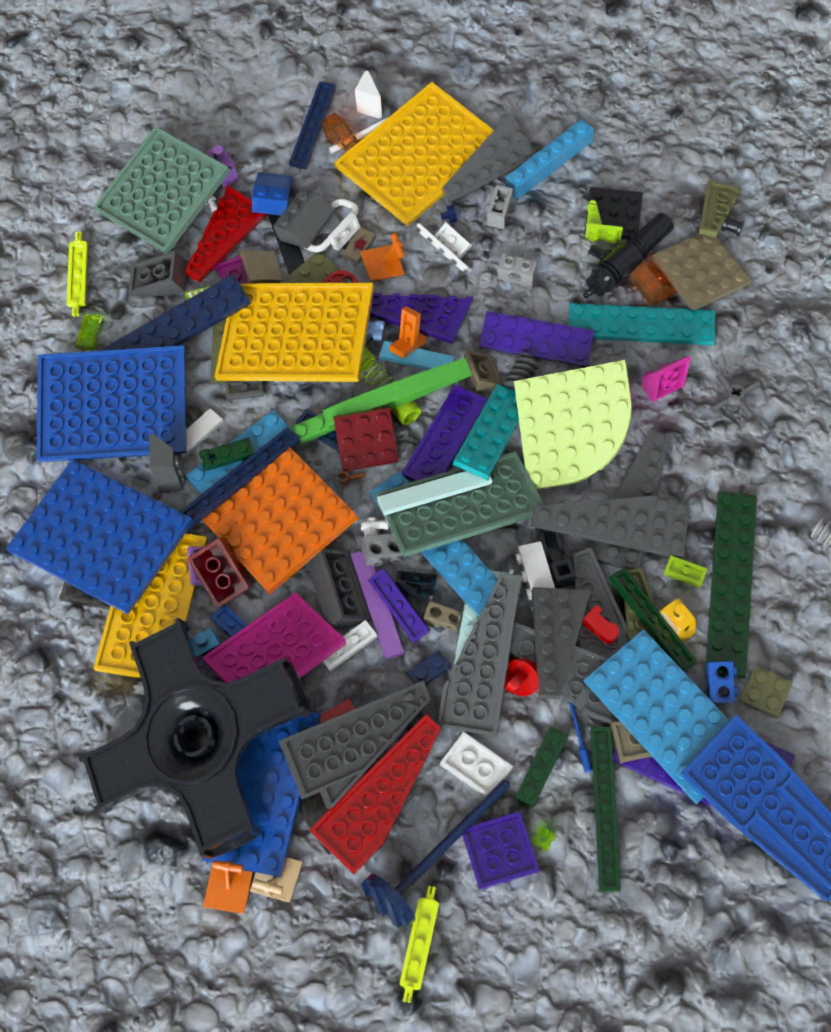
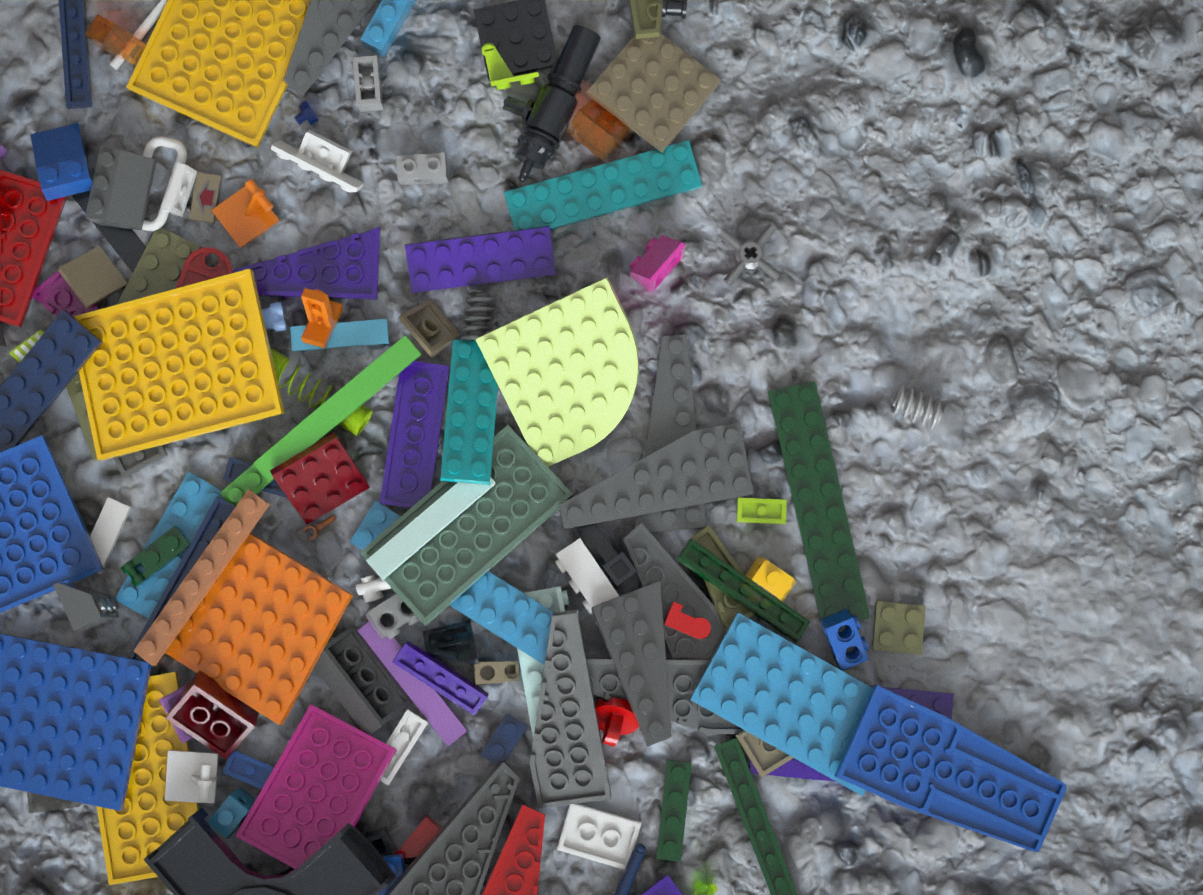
camera: 25 degrees left, 20 degrees up
blue piece [569,701,593,773] -> none
none -> nougat plate [134,489,270,666]
none -> white plate [165,750,218,804]

